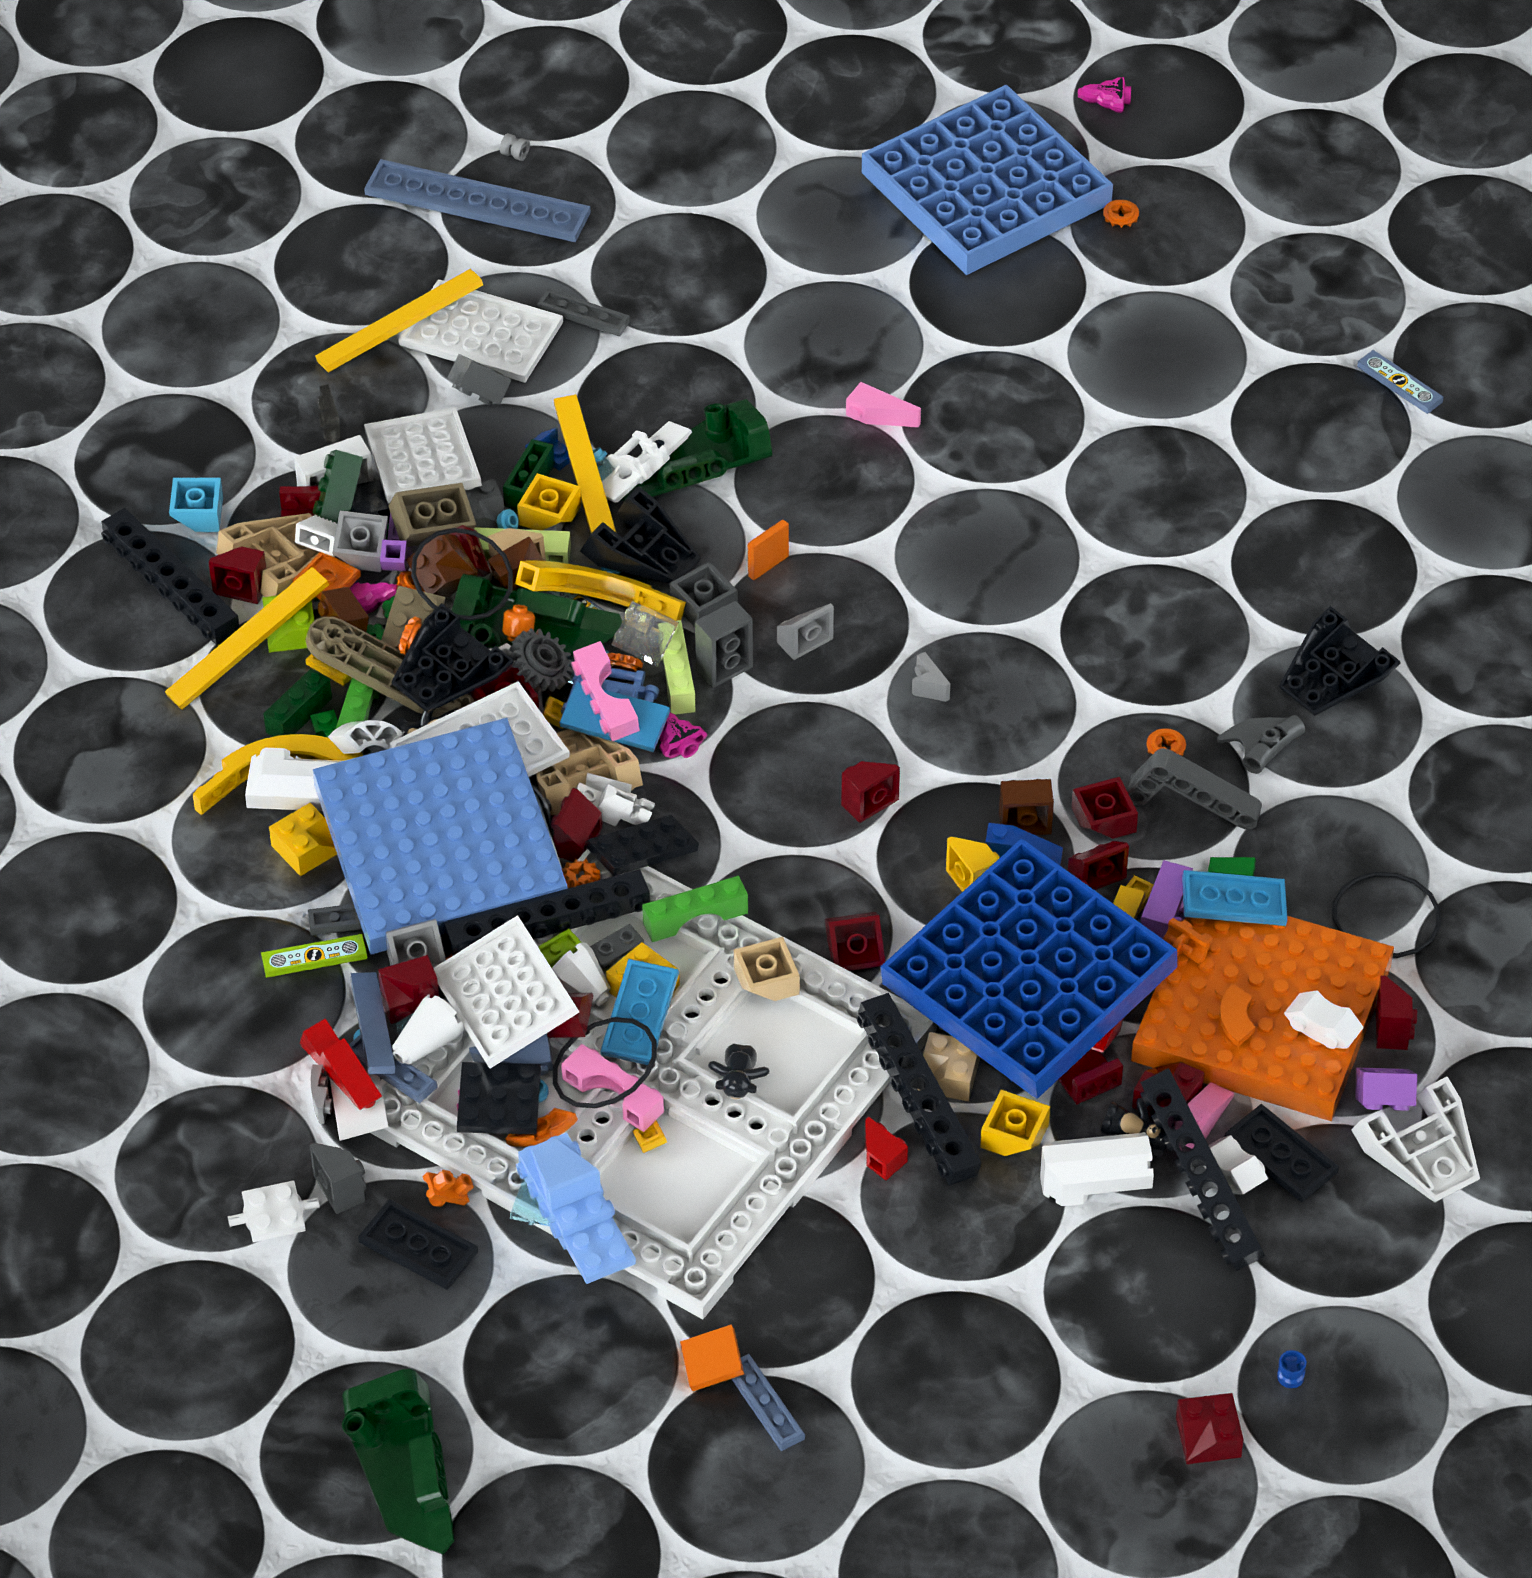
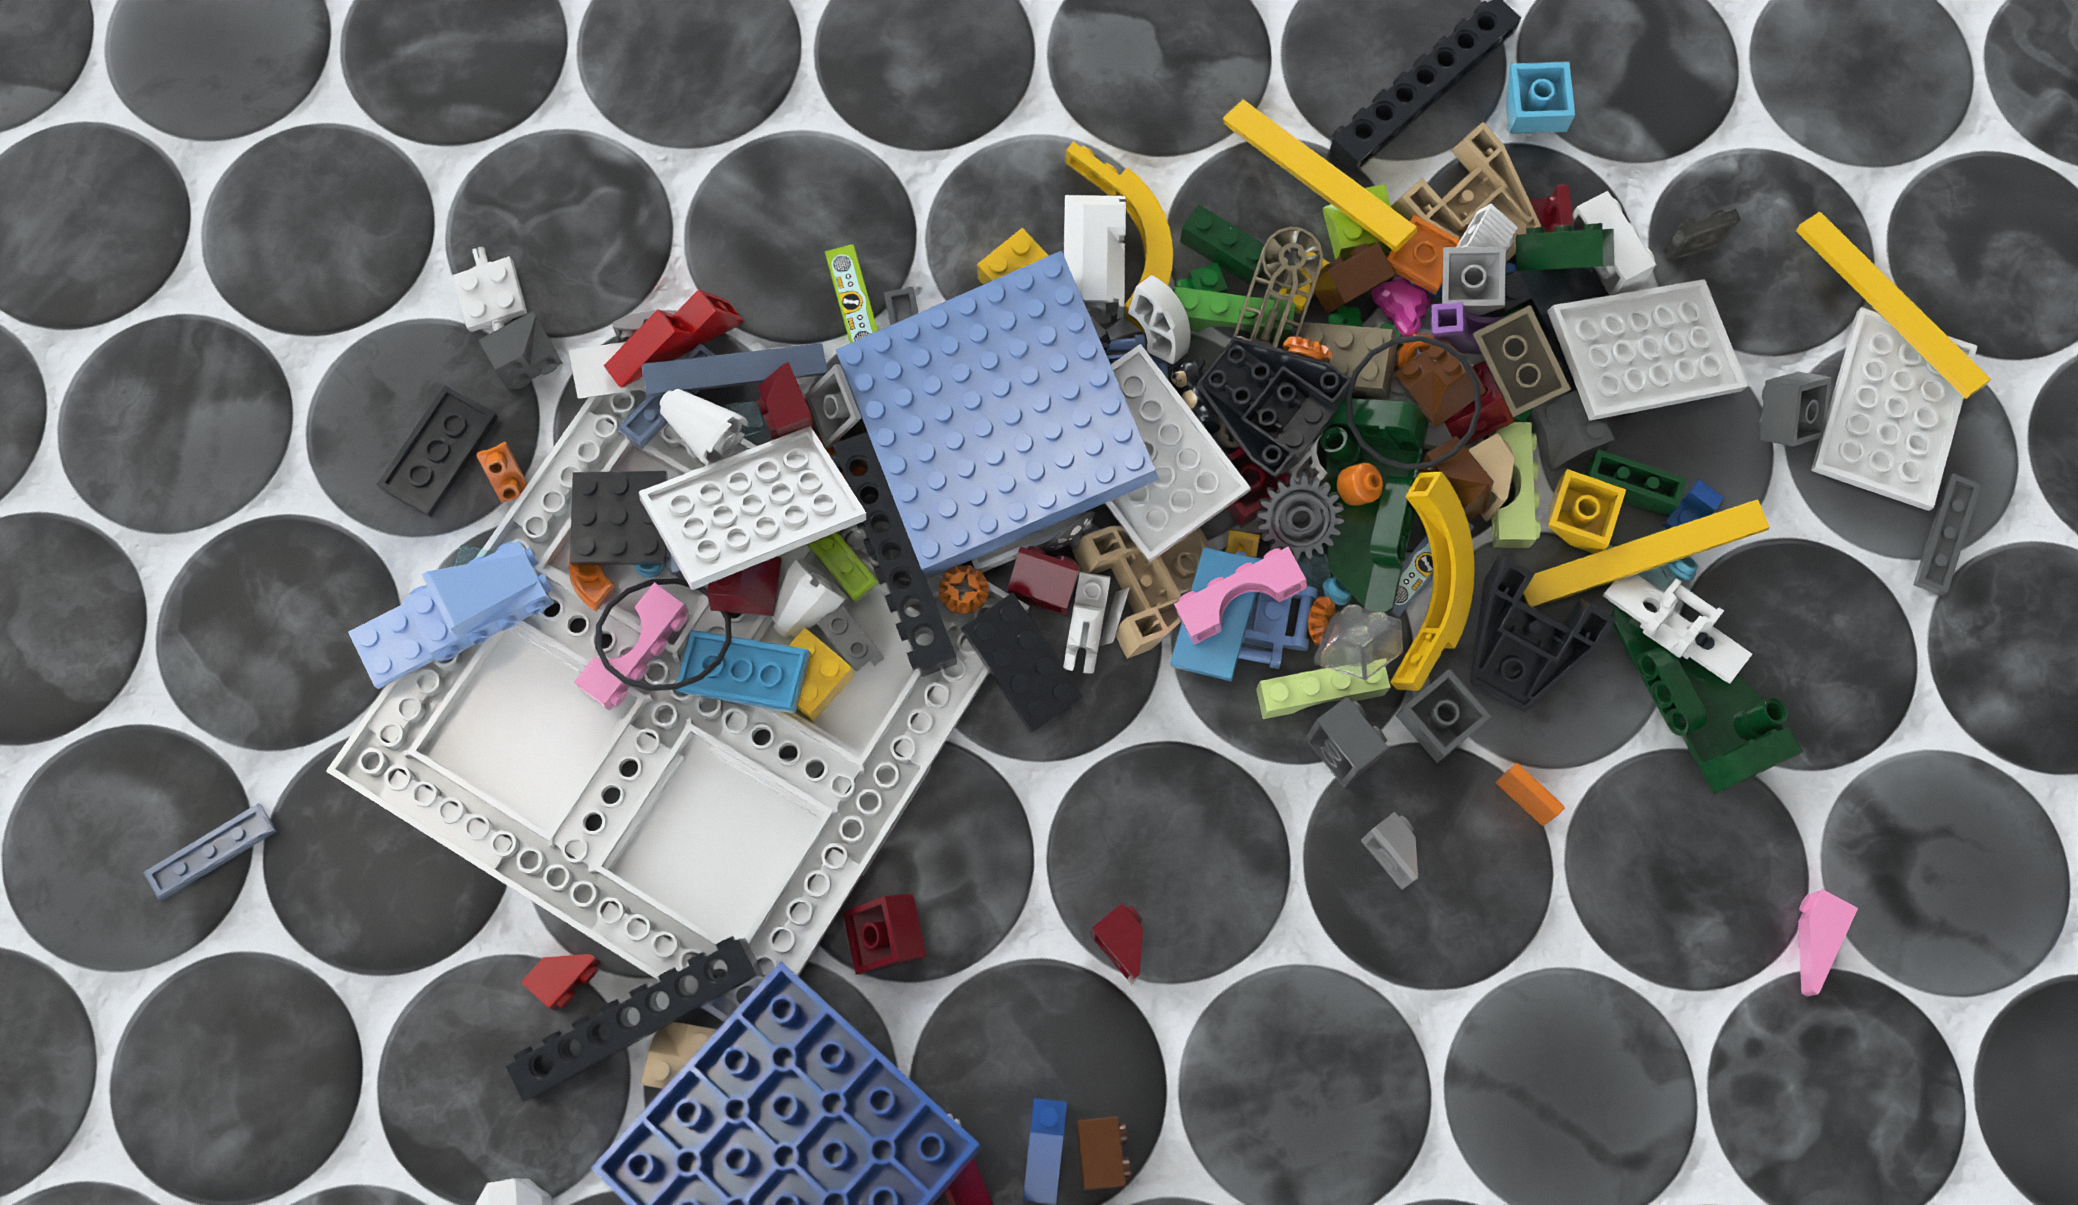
camera: 85 degrees right, 25 degrees up
dark red slope [208,546,266,604] -> none
dark green panel [342,1369,455,1555] -> none
medium azure plate [497,509,519,529] -> none
yellow tile [632,1120,667,1153] -> none
bright green arch [642,876,748,942] -> none
dark pink rock [659,712,707,759] -> none
orange tile [680,1324,744,1391] -> none
black piece [708,1044,770,1099] -> none
tan slope [734,937,800,1001] -> none
light grey slope [912,652,950,702] -> none
yellow slope [946,836,1000,892] -> none
yellow slope [980,1090,1050,1156] -> none

